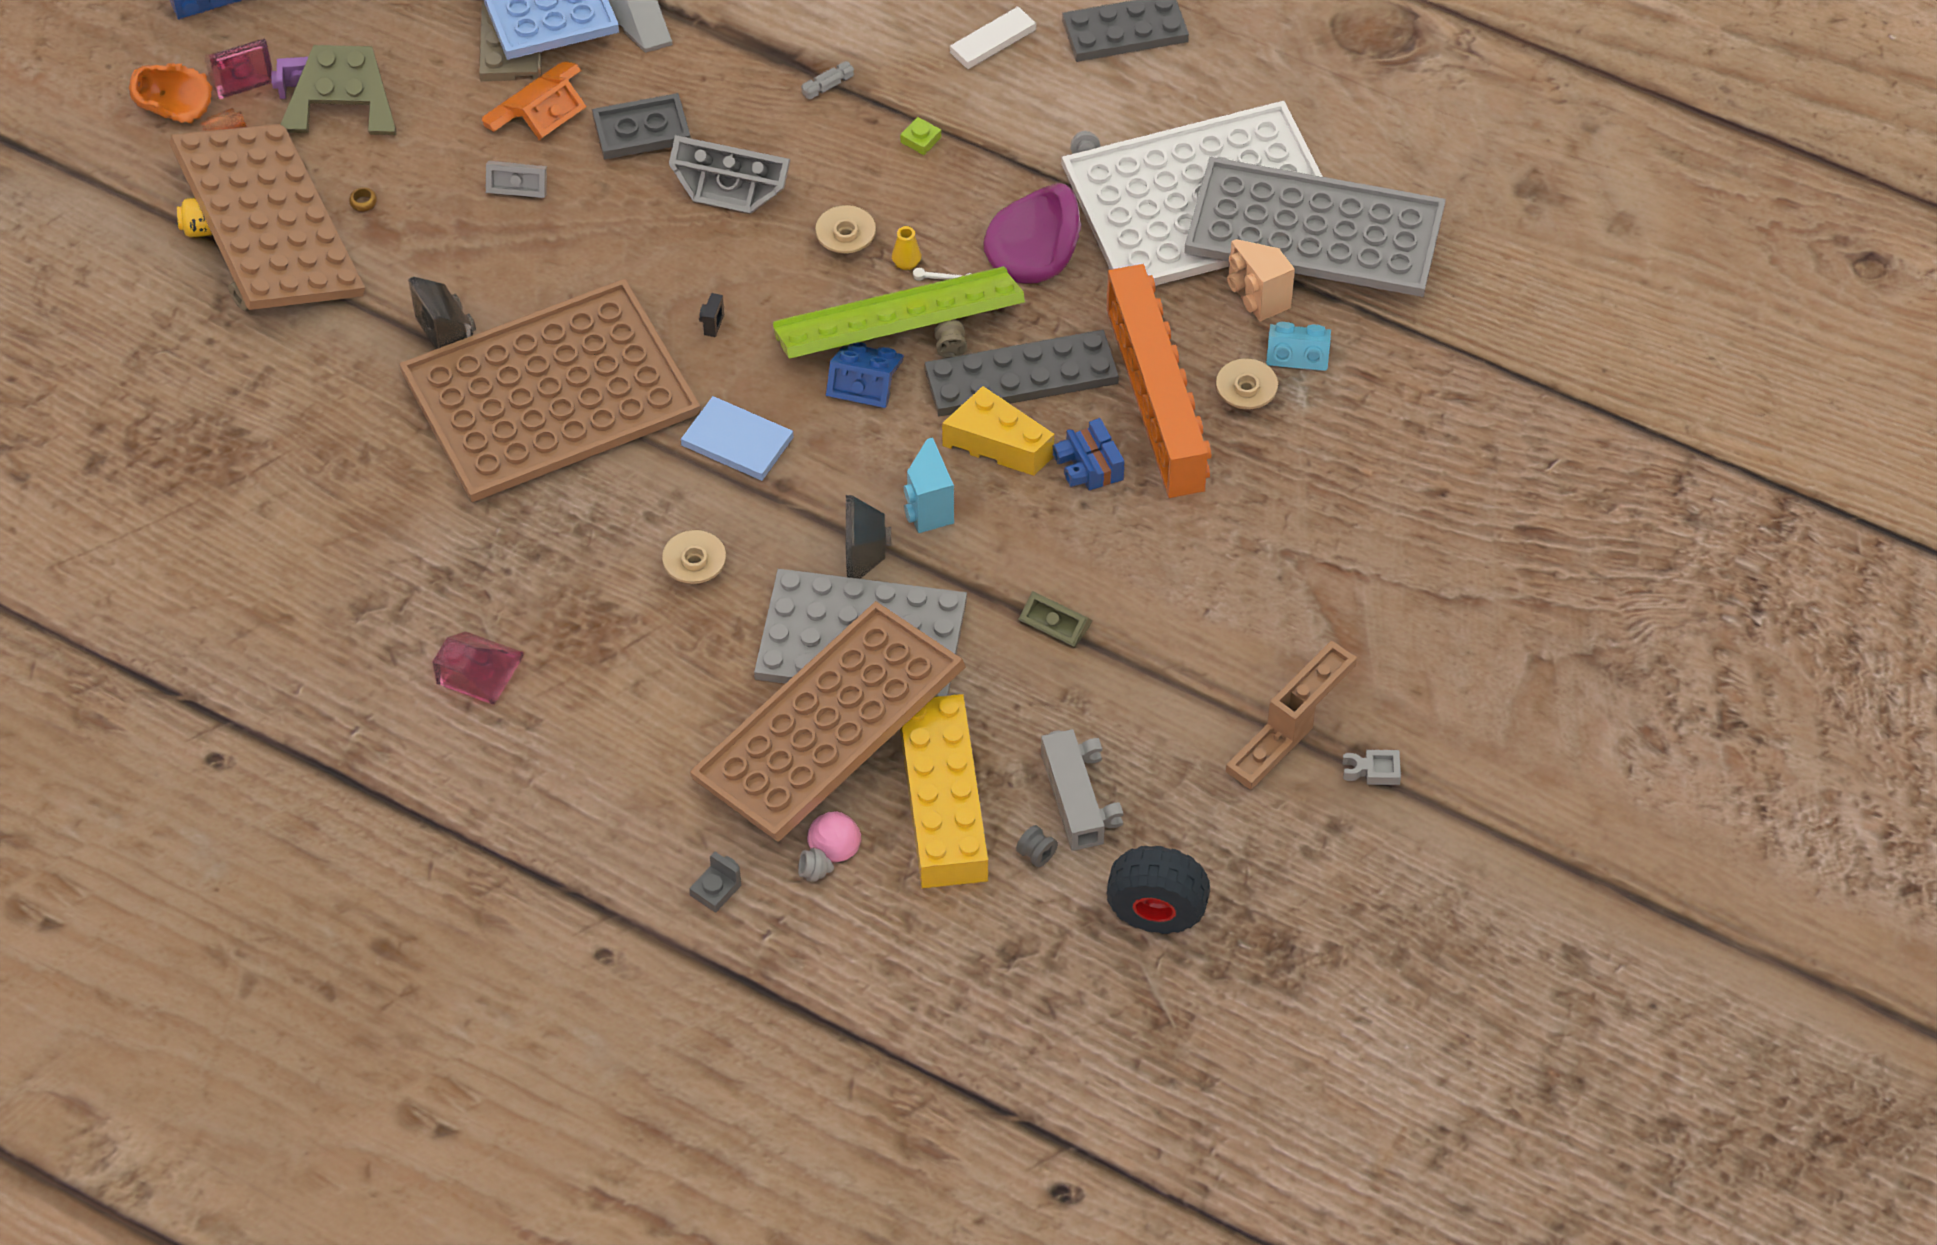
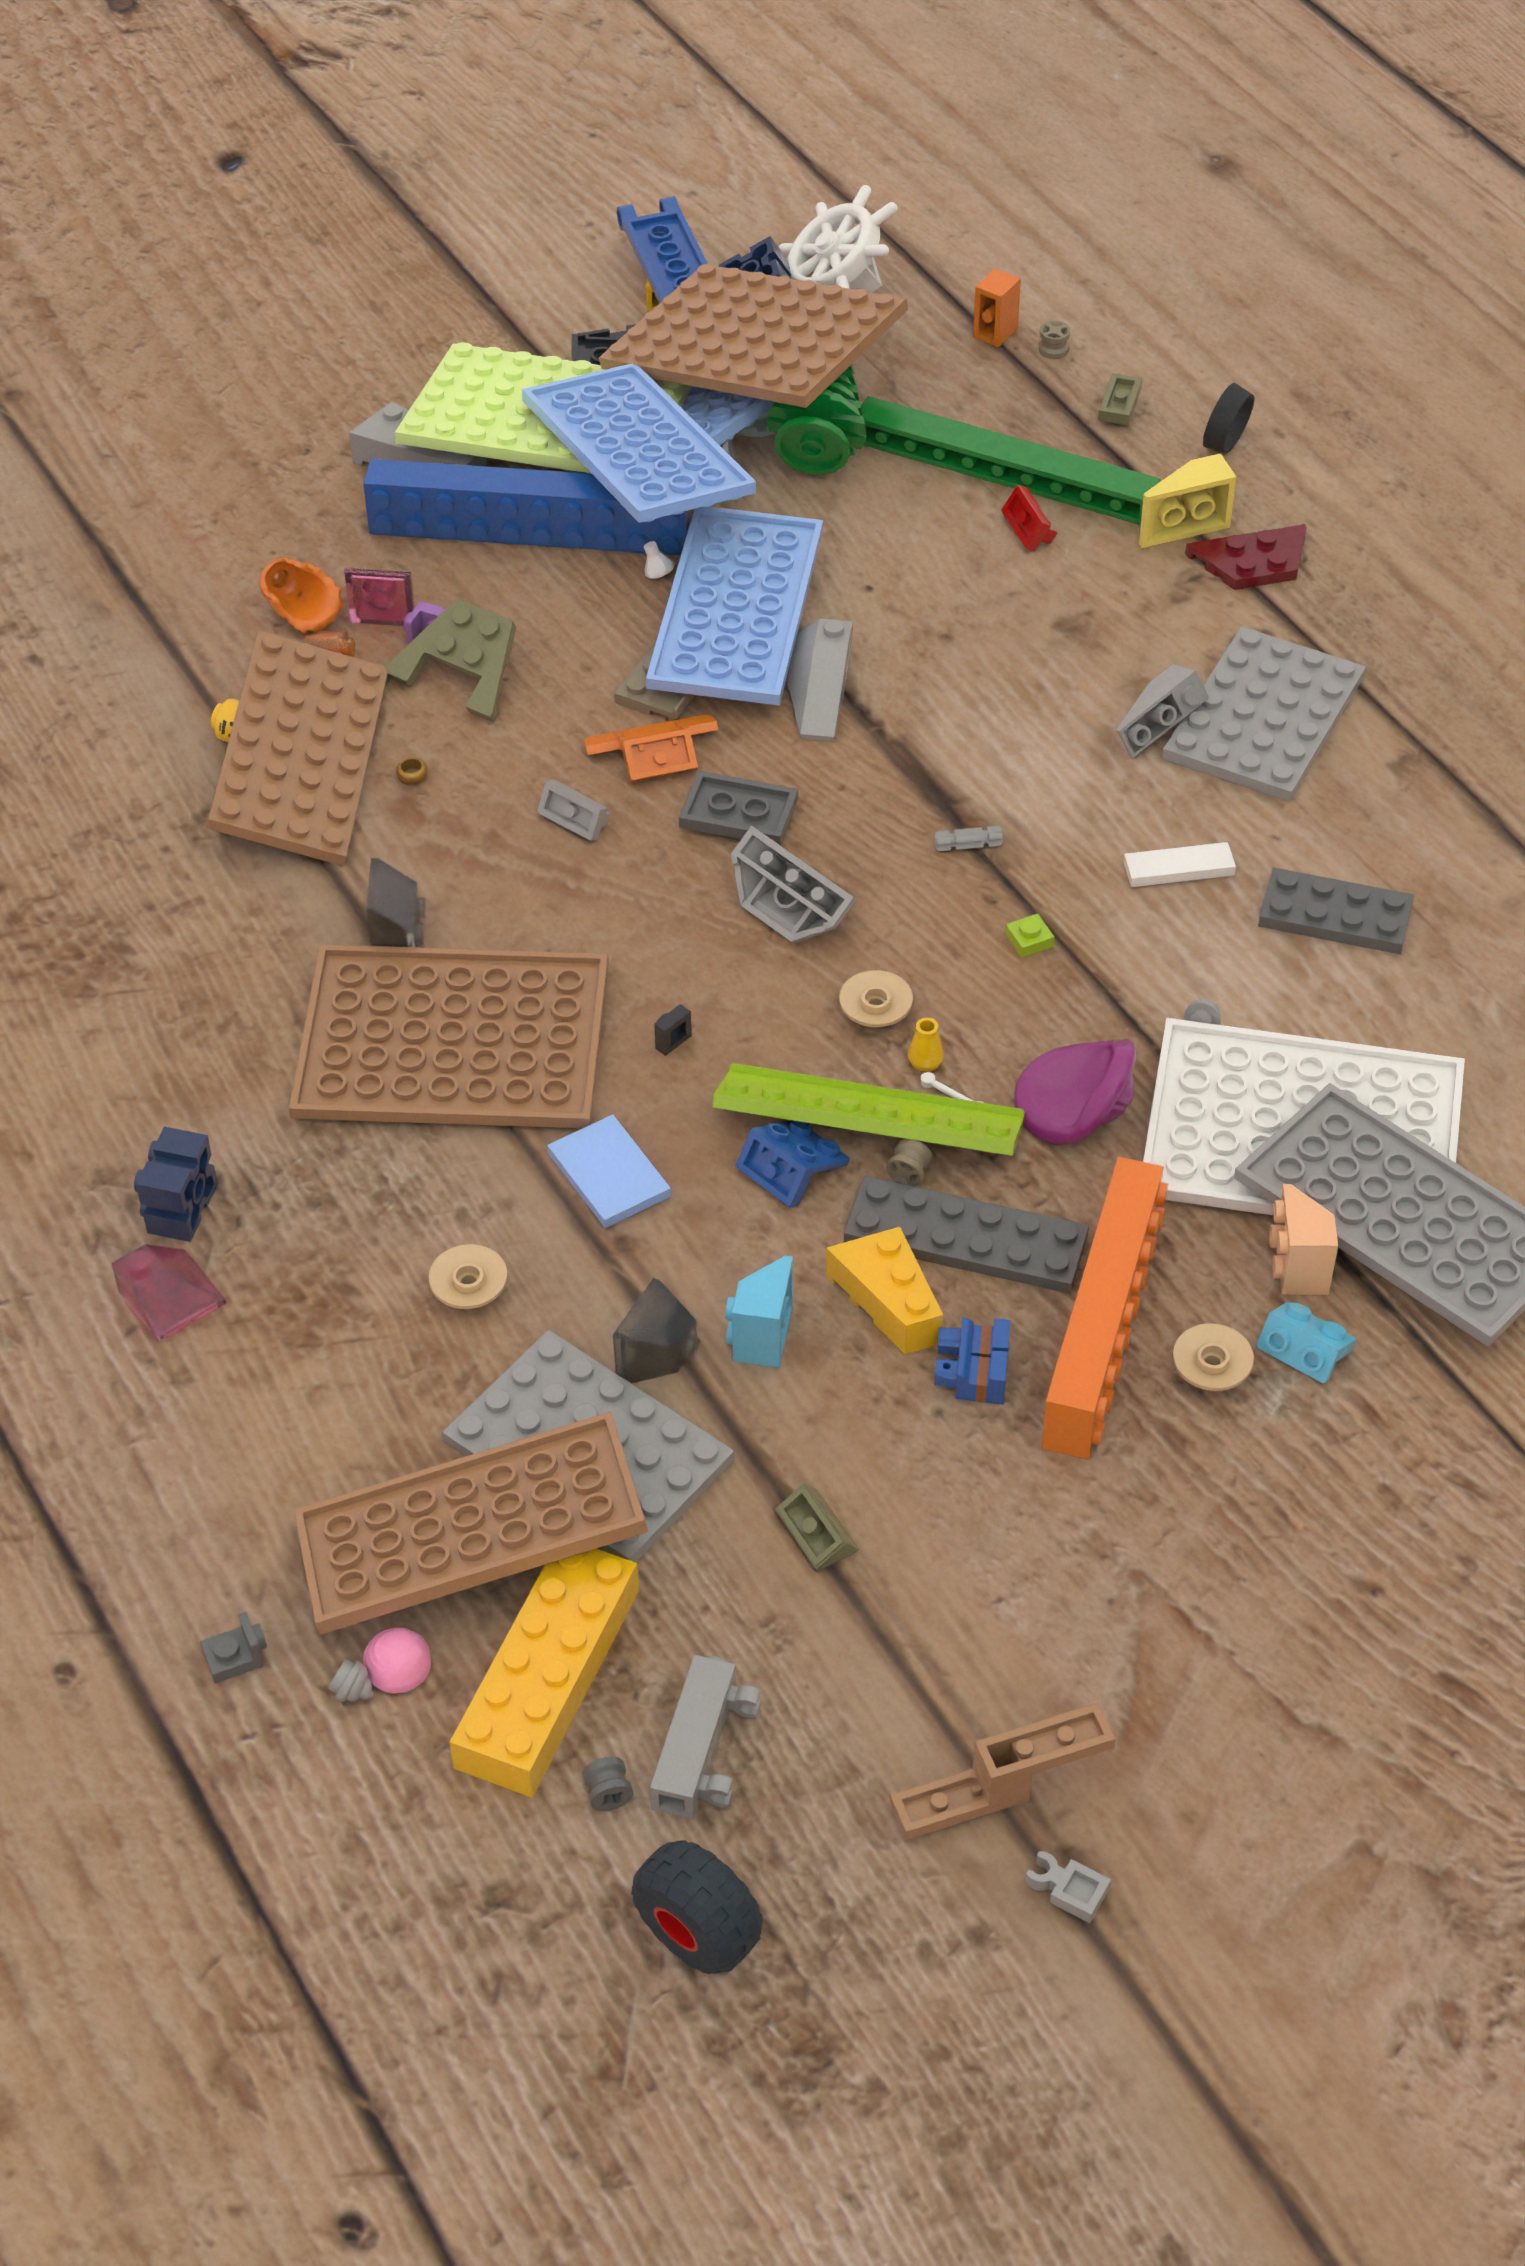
camera: 30 degrees right, 5 degrees down
none -> dark blue brick [134,1126,218,1242]

